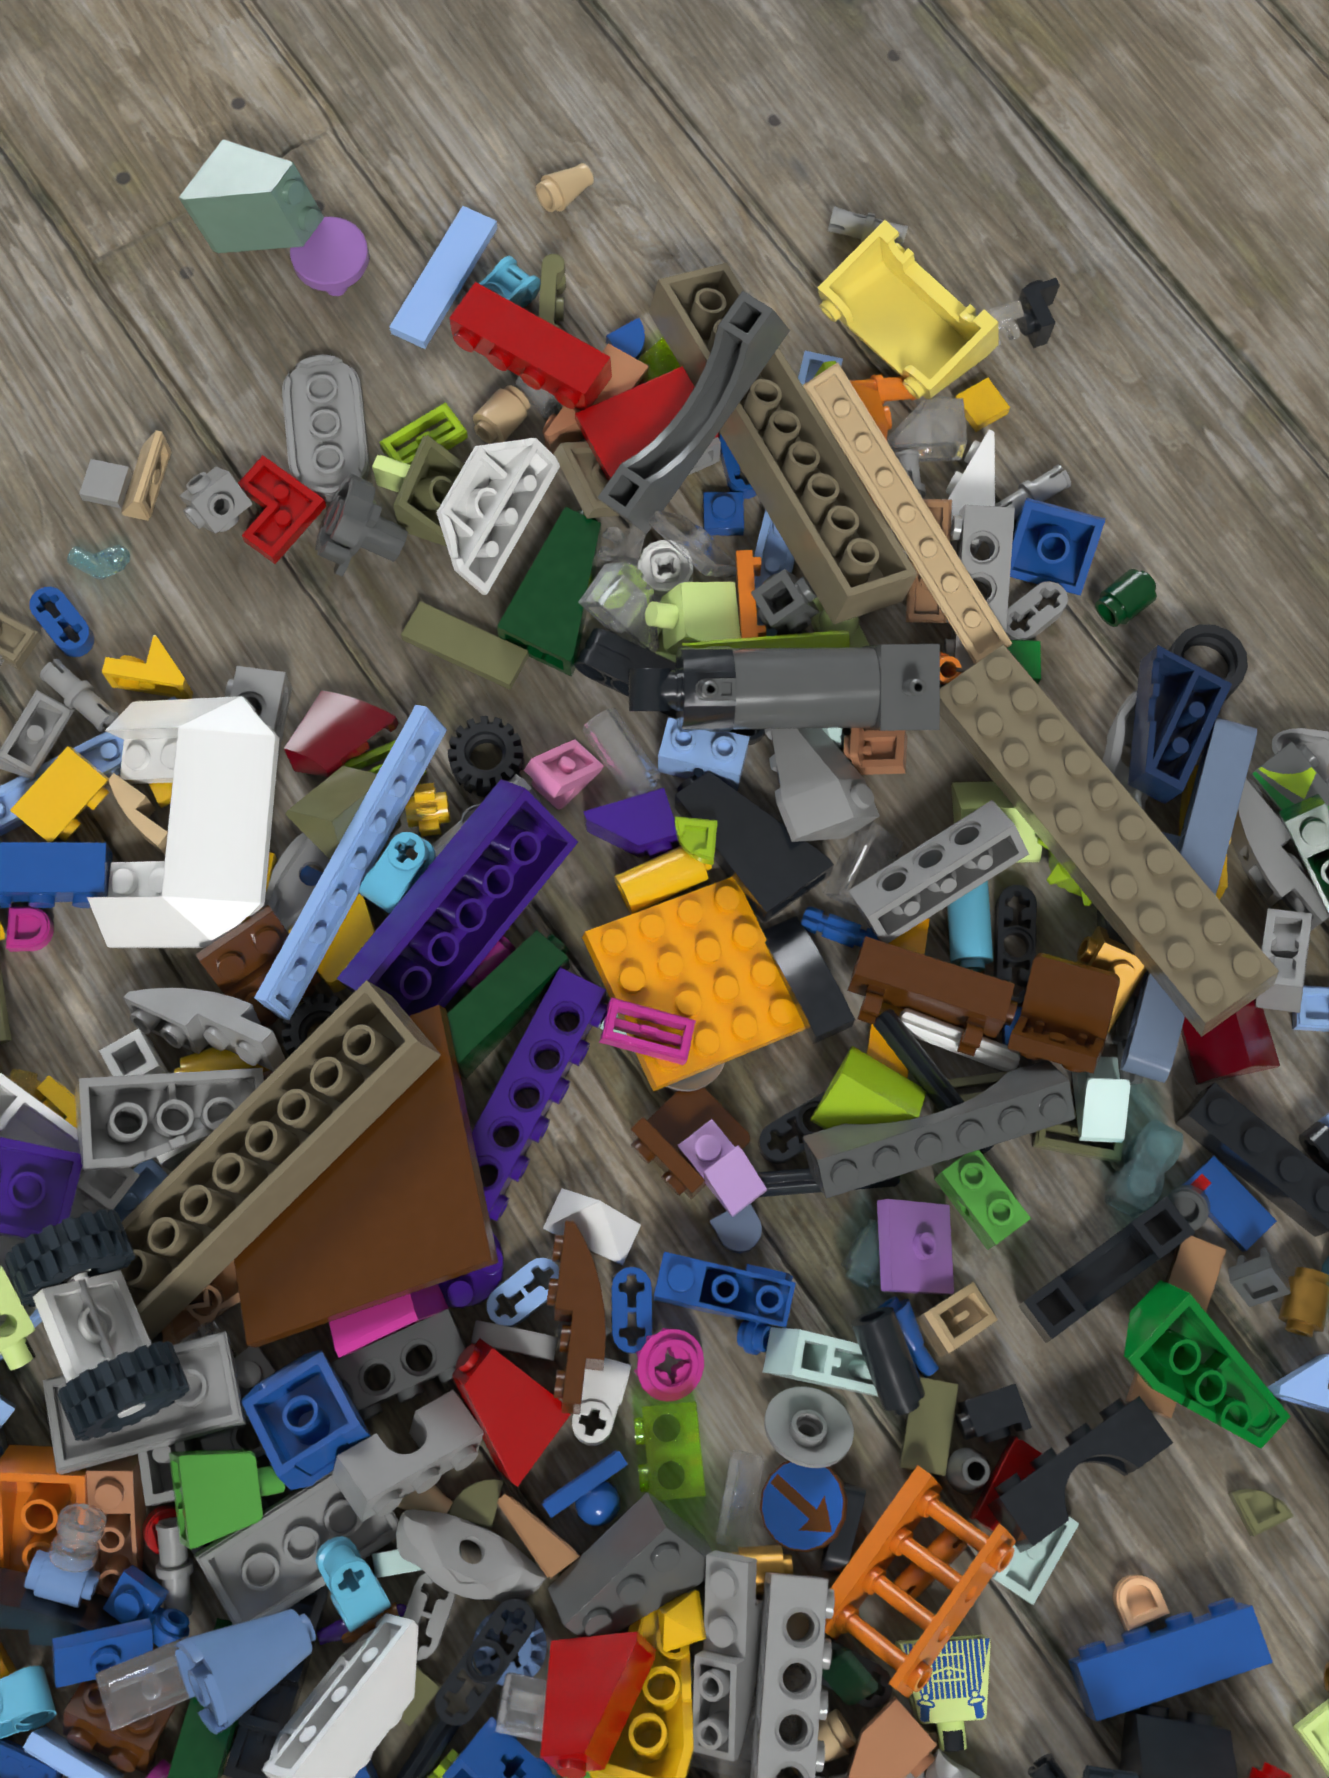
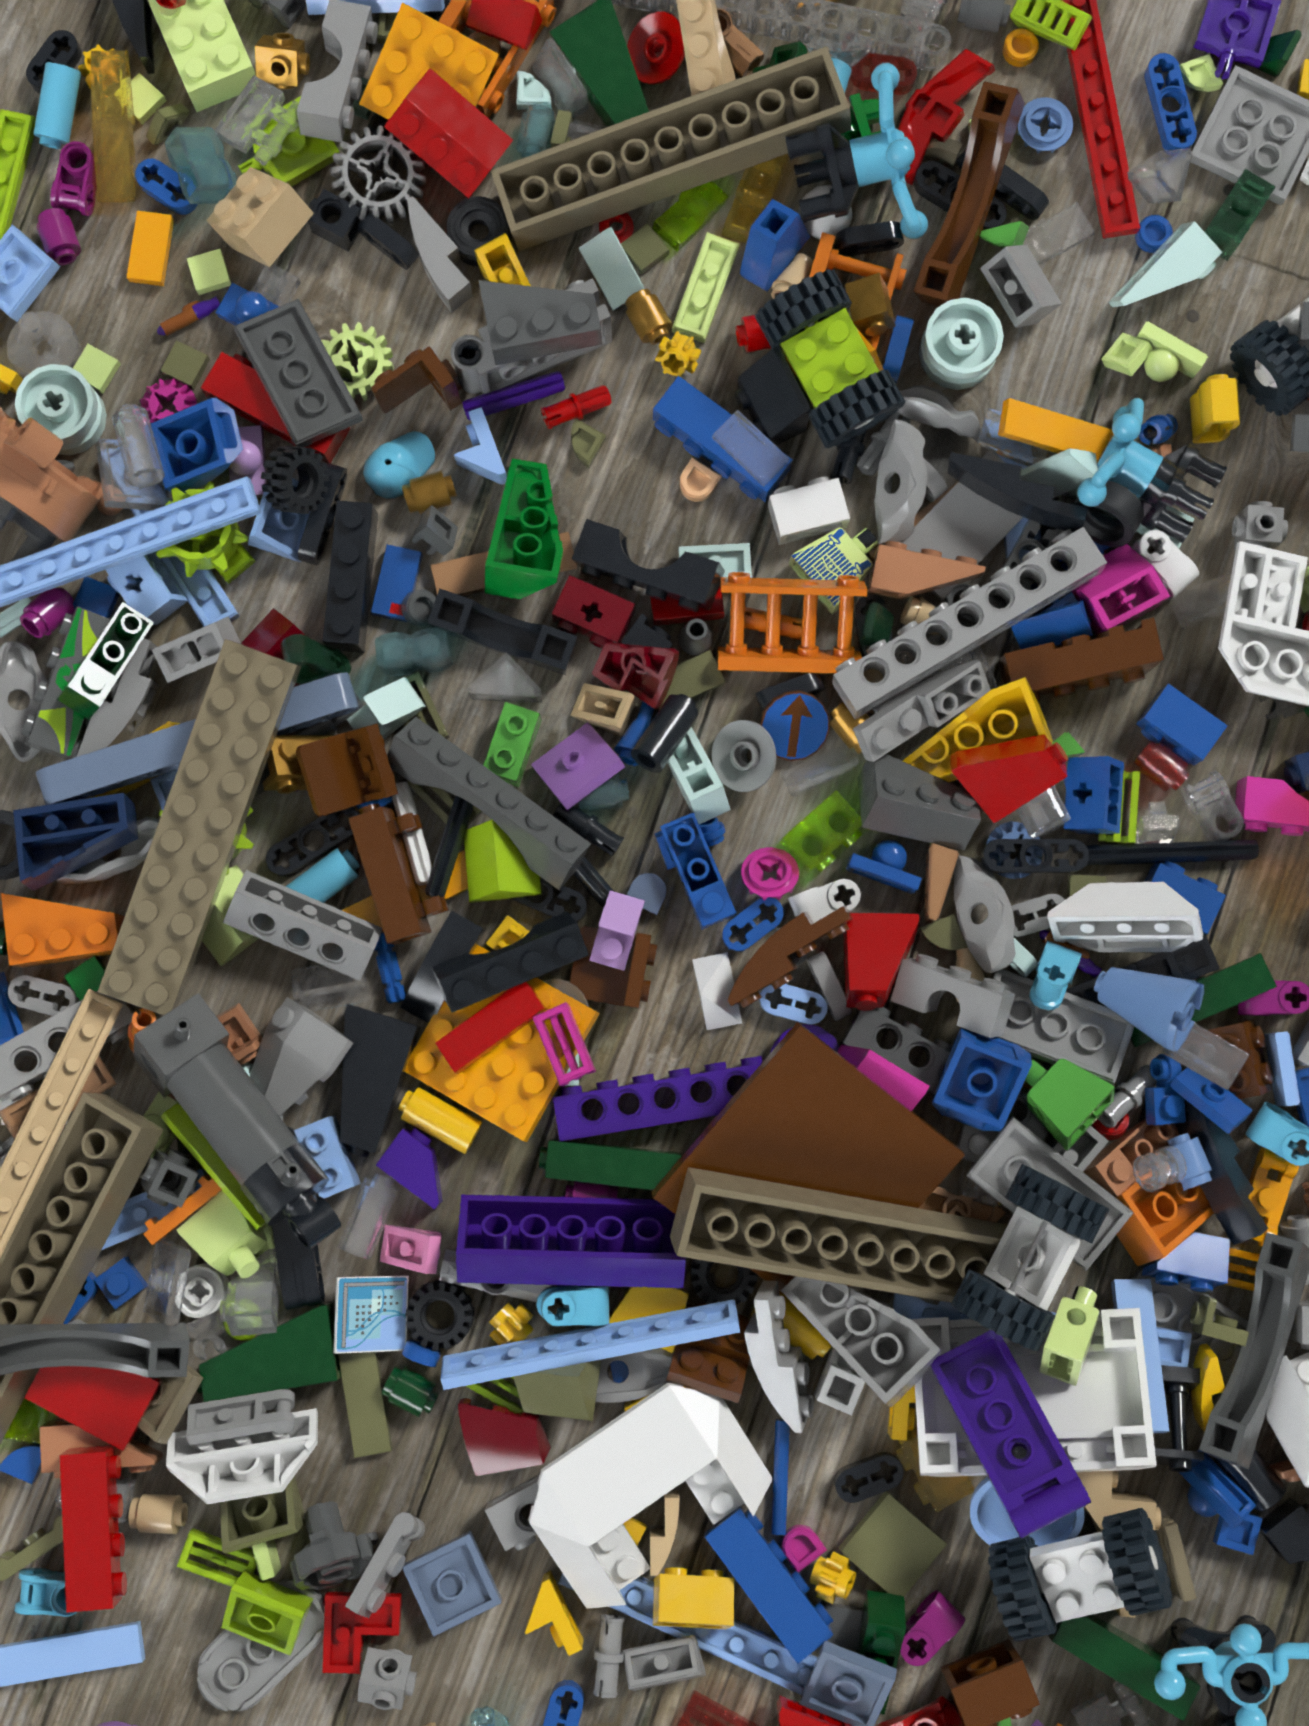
camera: 125 degrees left, 10 degrees up
yellow slope [657,1590,706,1652] -> none
lime tile [675,816,718,865] -> none
none -> orange wedge [1,893,125,968]
none -> light grey plate [186,1389,295,1445]
none -> lime slope [221,1570,314,1656]
none -> clear green piece [280,634,351,685]
none -> piece [333,1275,409,1354]
none -> light grey plate [345,1512,425,1618]
none -> dark green brick [381,1367,440,1417]
none -> blue tile [402,1339,441,1367]
none -> sand blue plate [402,1531,502,1637]
none -> black arch [432,911,589,1012]
none -> red tile [435,981,547,1074]
none -> clear slope [468,652,543,702]
none -> yellow tile [486,915,530,950]
none -> red axle [541,385,612,429]
none -> dark red brick [552,575,635,649]
none -> black pin [553,803,624,857]
none -> dark red slope [591,642,679,709]
none -> yellow gear [655,331,702,377]
none -> clear tile [712,410,789,487]
none -> white brick [768,476,850,545]
none -> blue bar [771,1419,790,1535]
none -> black beam [834,1452,904,1503]

